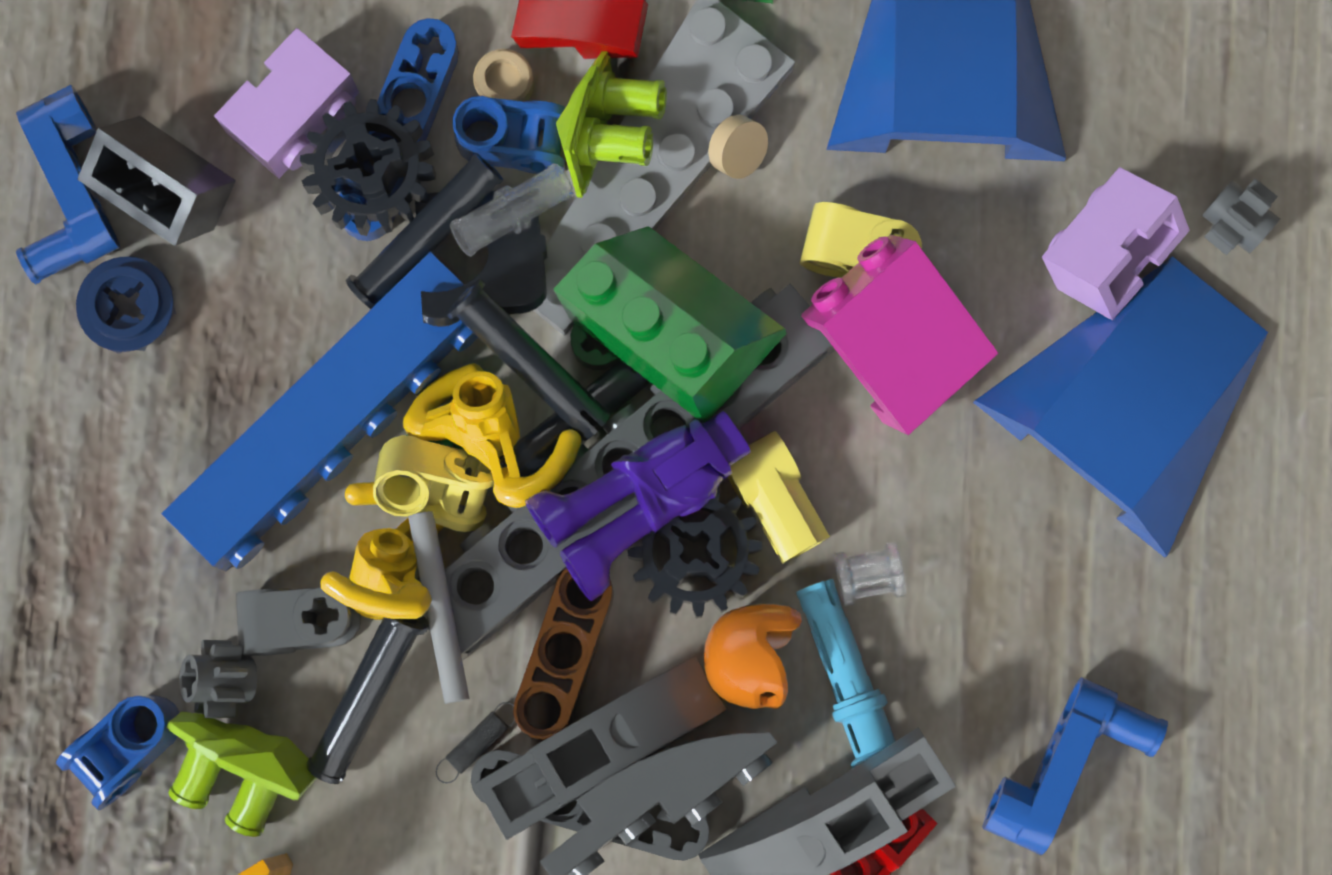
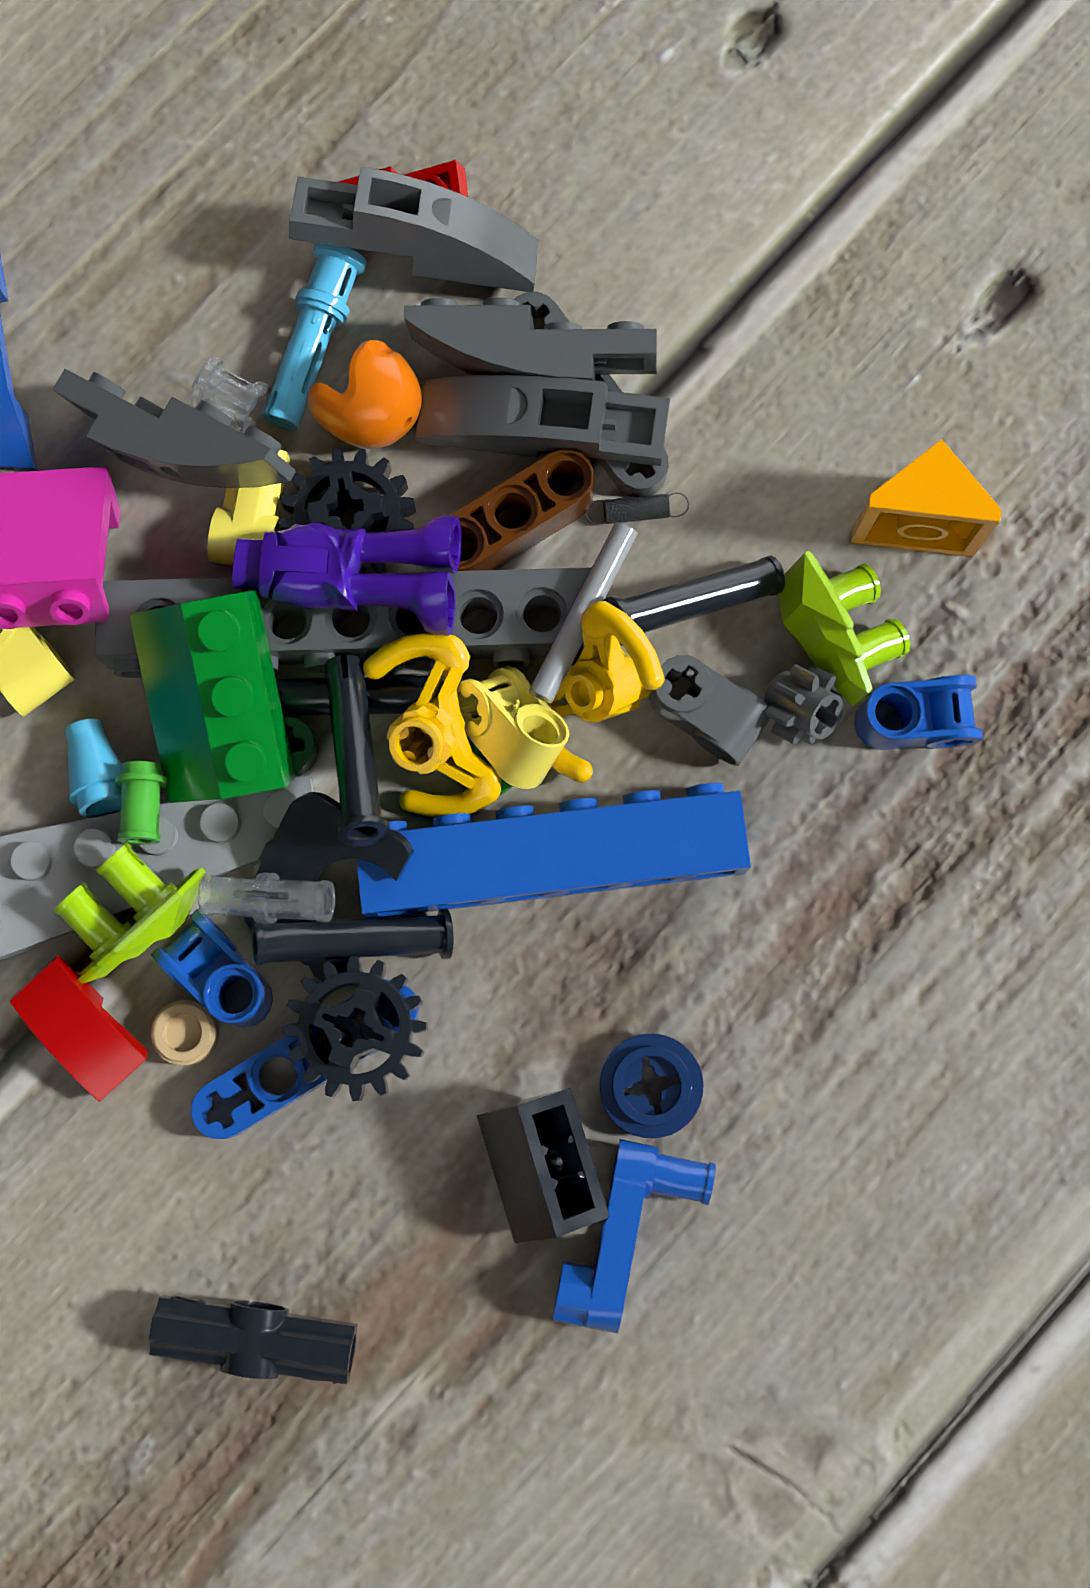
camera: 140 degrees left, 0 degrees up
lavender brick [214,28,359,179] -> none
tan tile [709,114,768,179] -> none
blue beam [982,677,1168,855] -> none
none -> dark grey slope [52,369,296,488]
none -> medium azure cone [65,719,122,818]
none -> bright green pin [115,761,168,845]

